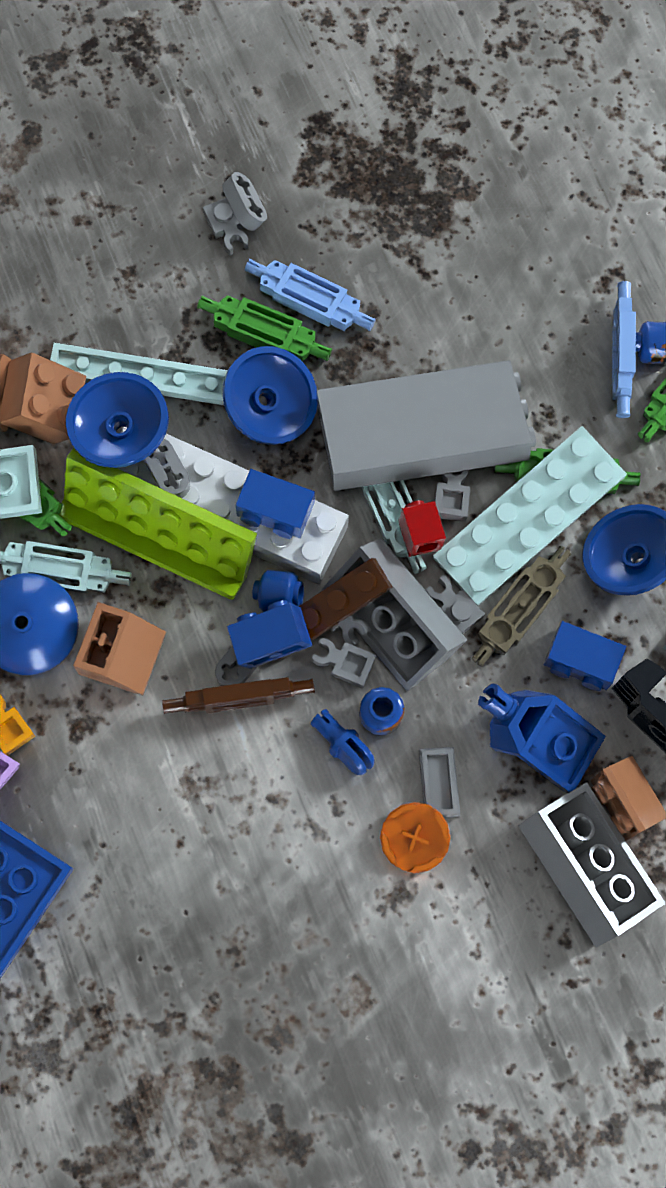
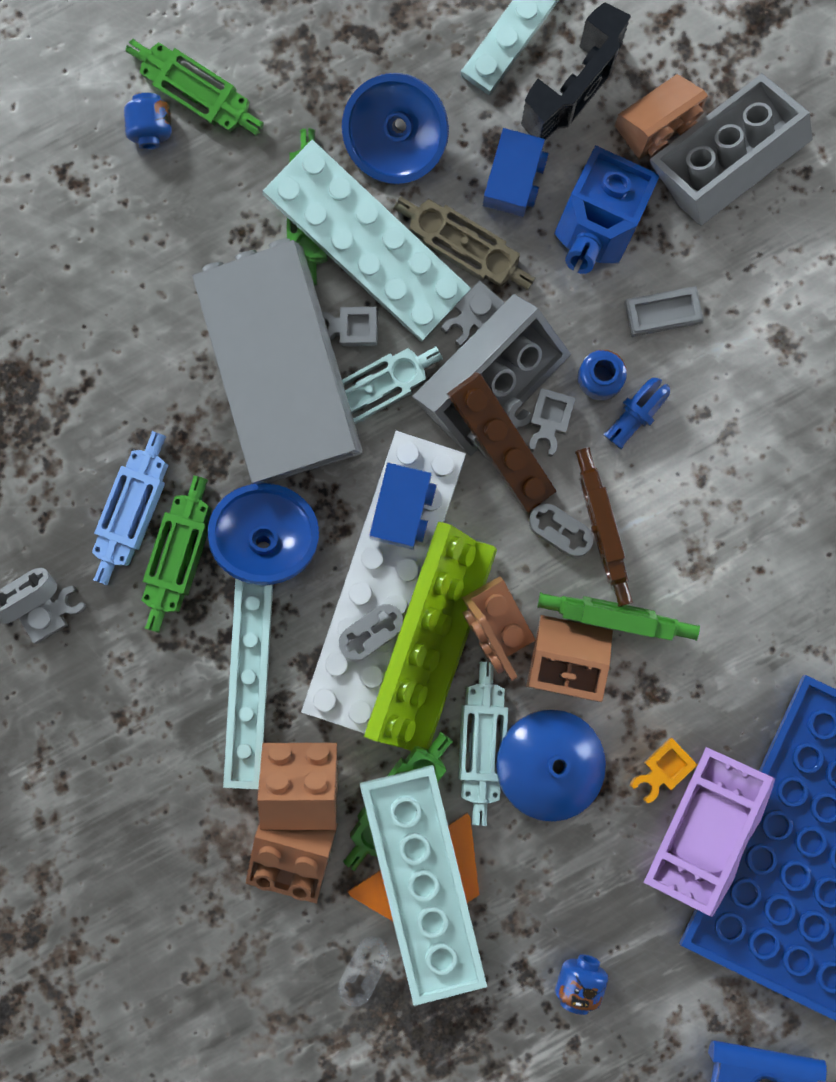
camera: 90 degrees left, 10 degrees up
blue dish [66,372,169,468] -> none
blue brick [227,600,312,669] -> none
blue head [252,570,304,612] -> none
orange tile [380,802,451,873] -> none
red brick [398,500,446,557] -> none
light blue piece [612,281,636,418] -> none
none -> nougat bracket [462,576,536,681]
none -> bright green piece [537,592,700,641]

